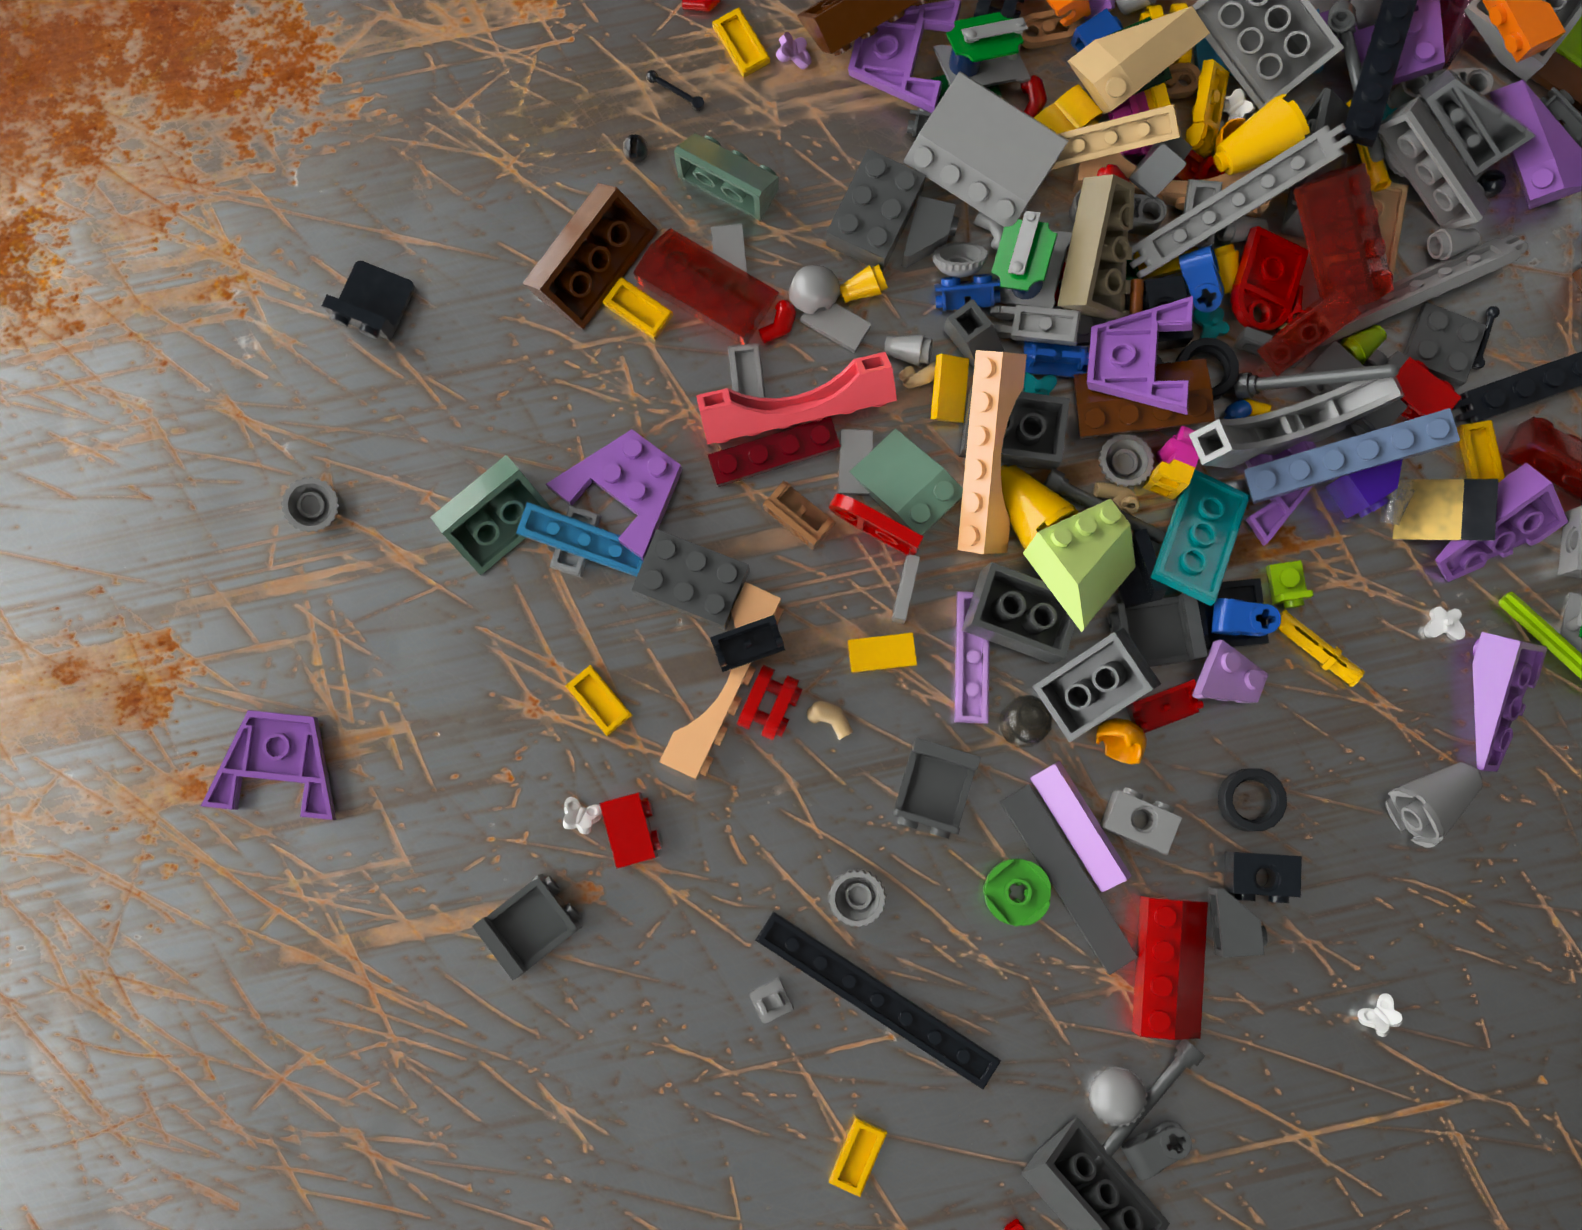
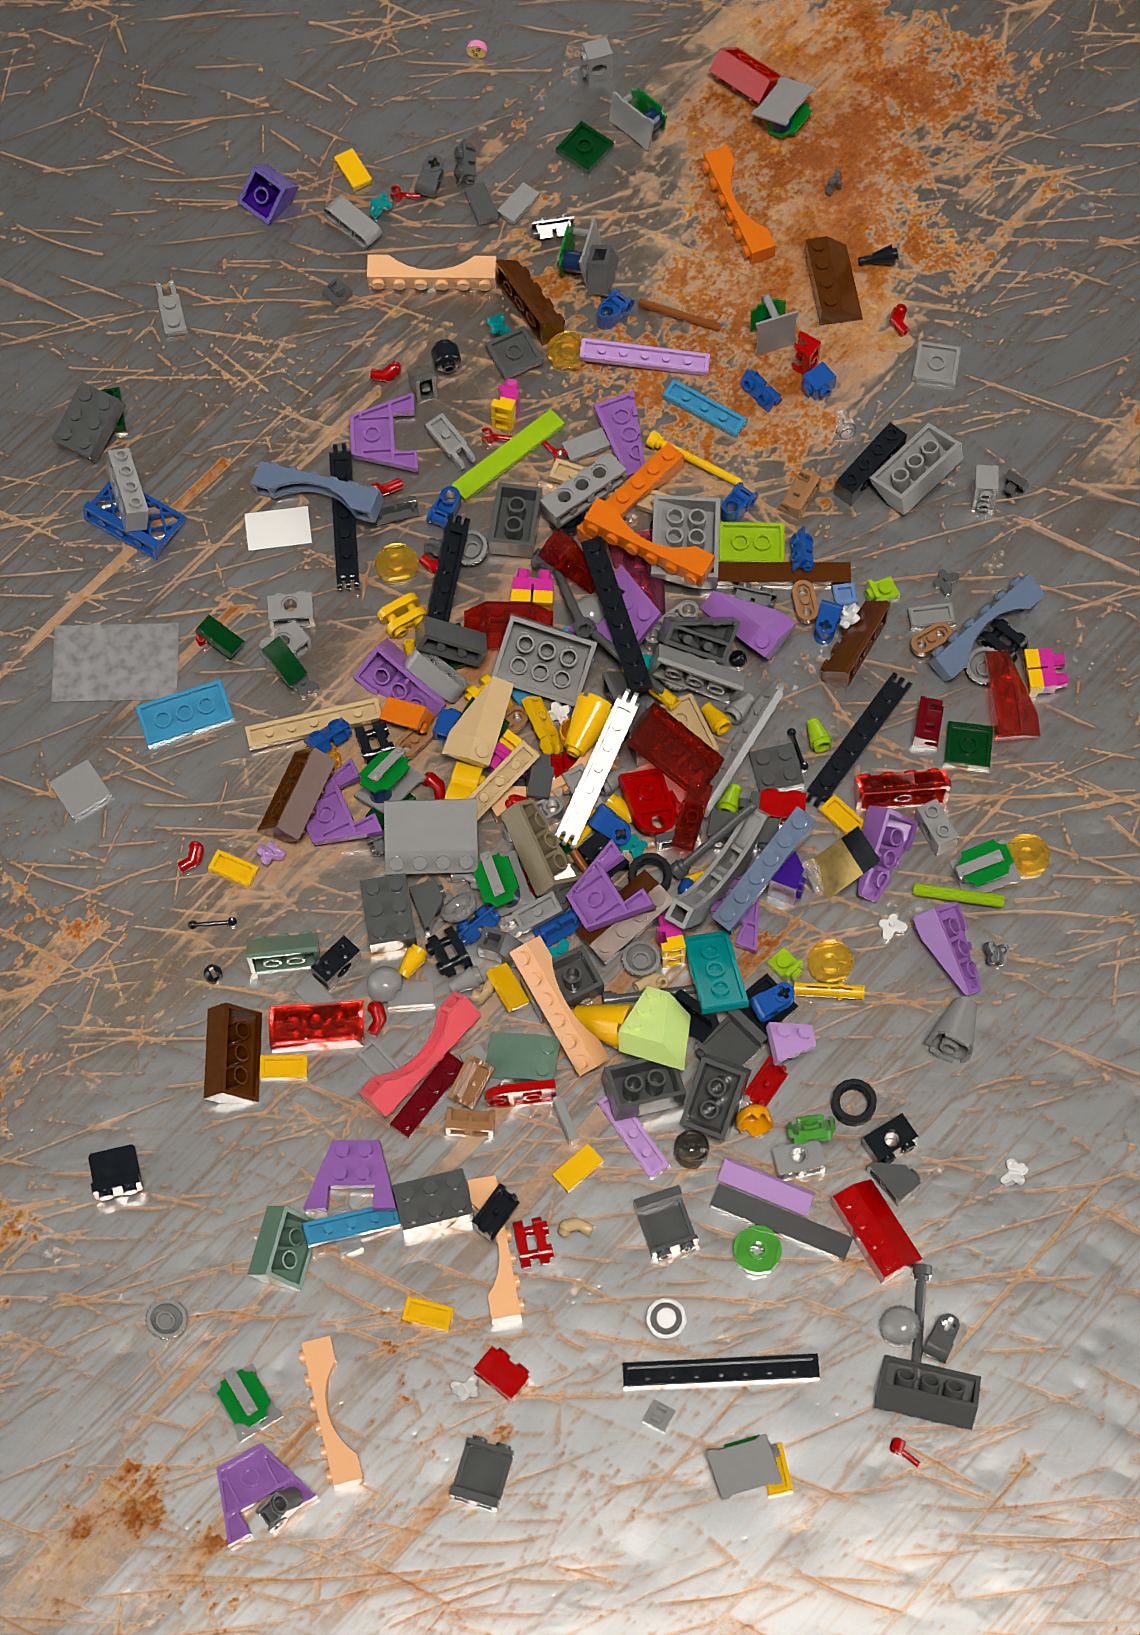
camera: 35 degrees left, 15 degrees down
none -> piece [209,1363,283,1442]
none -> dark grey piece [256,1487,302,1533]
none -> light nougat arch [298,1336,365,1490]
none -> black brick [311,935,362,991]
none -> black brick [425,926,473,978]
none -> medium nougat hinge [447,1054,496,1110]
none -> yellow cone [701,702,732,735]
none -> light grey piece [706,1434,782,1500]
none -> bright green plate [787,1114,836,1144]
none -> lime cone [806,718,832,753]
none -> clear yellow tile [807,940,854,984]
none -> dark grey piece [984,941,1009,966]

